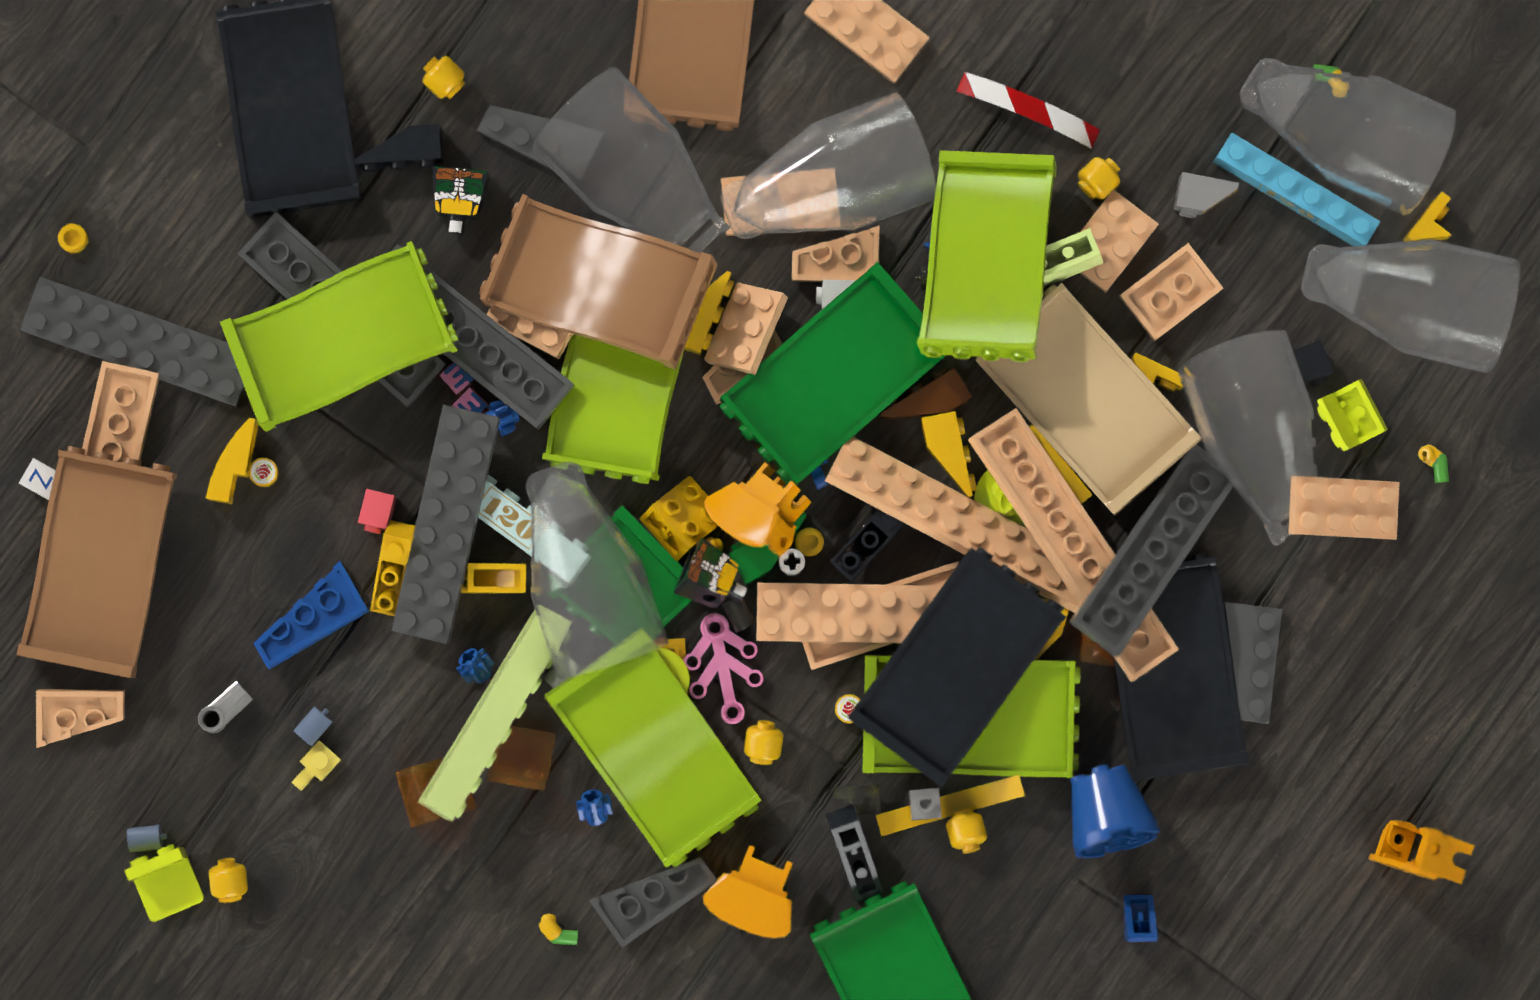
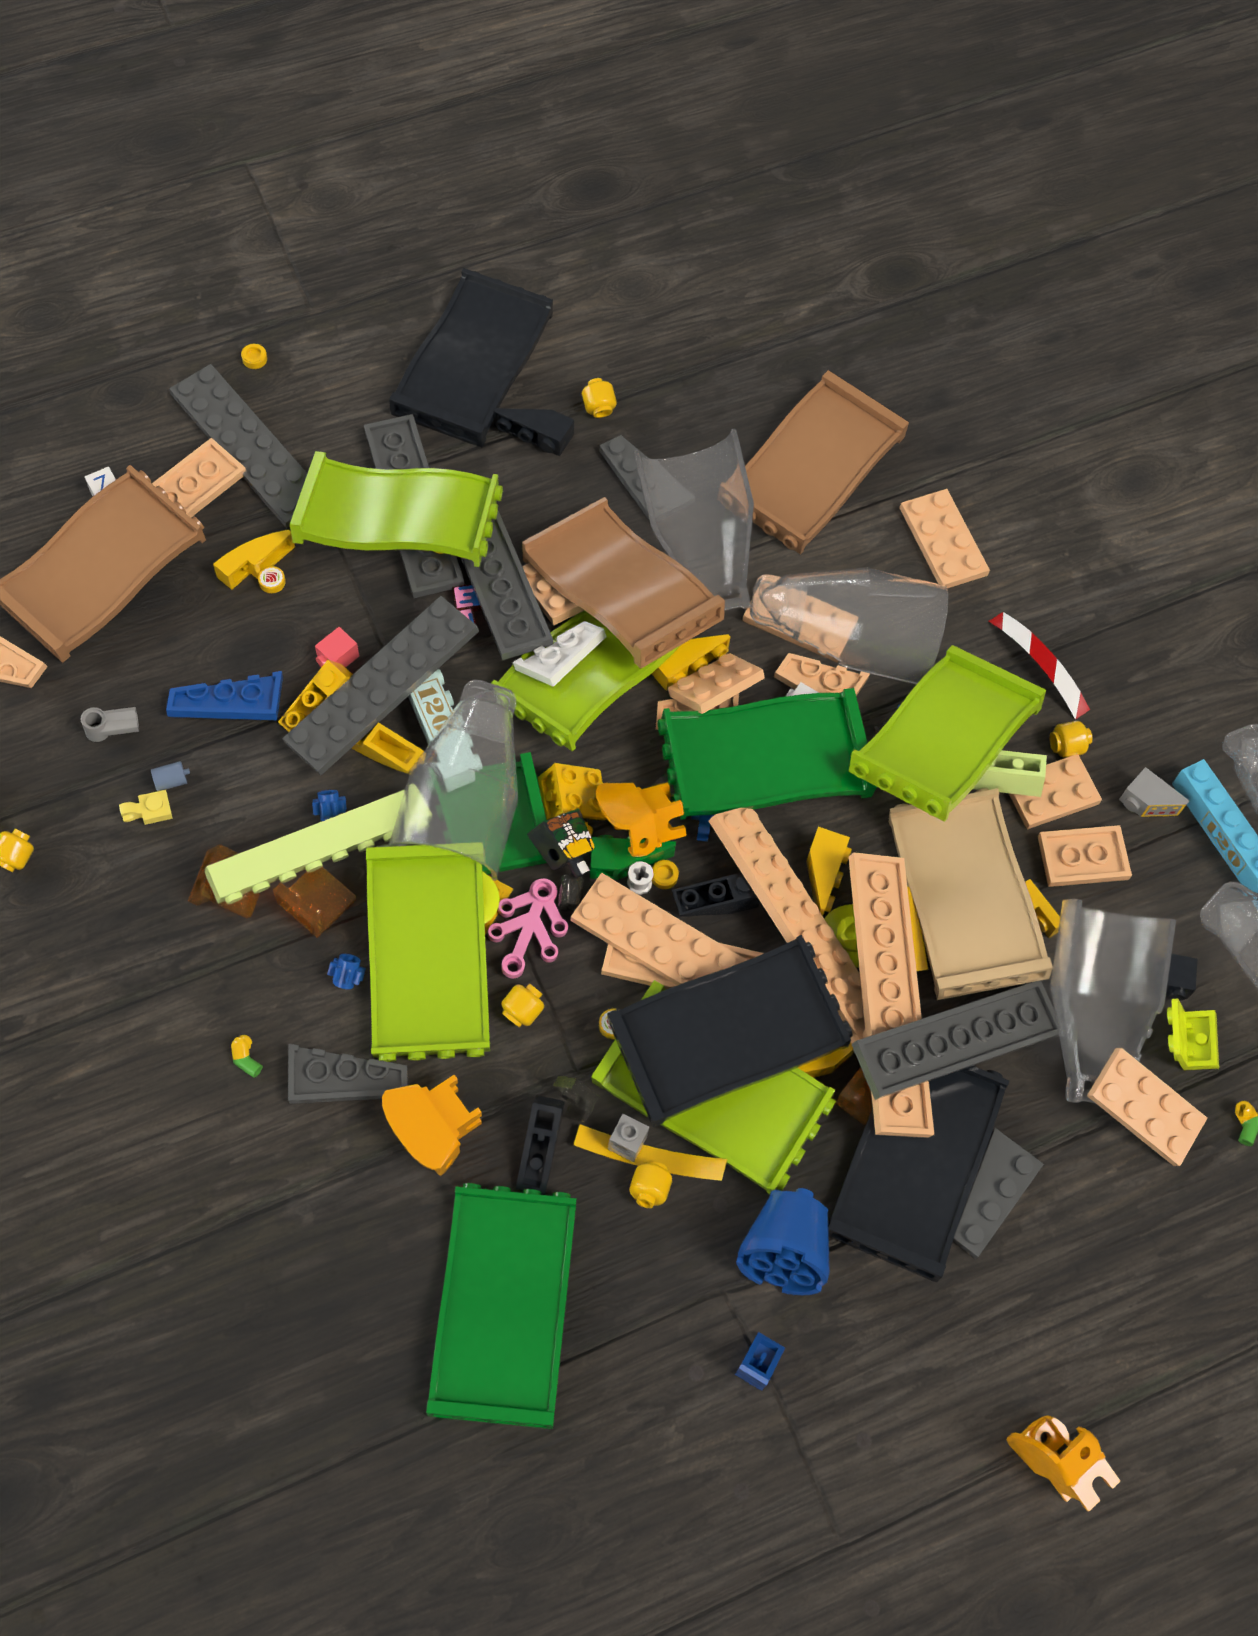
camera: 25 degrees right, 20 degrees down
torso [433,166,490,235] -> none
blue gear [484,399,519,436] -> none
reddish brown slope [880,368,973,420] -> none
none -> white wing [513,621,606,686]

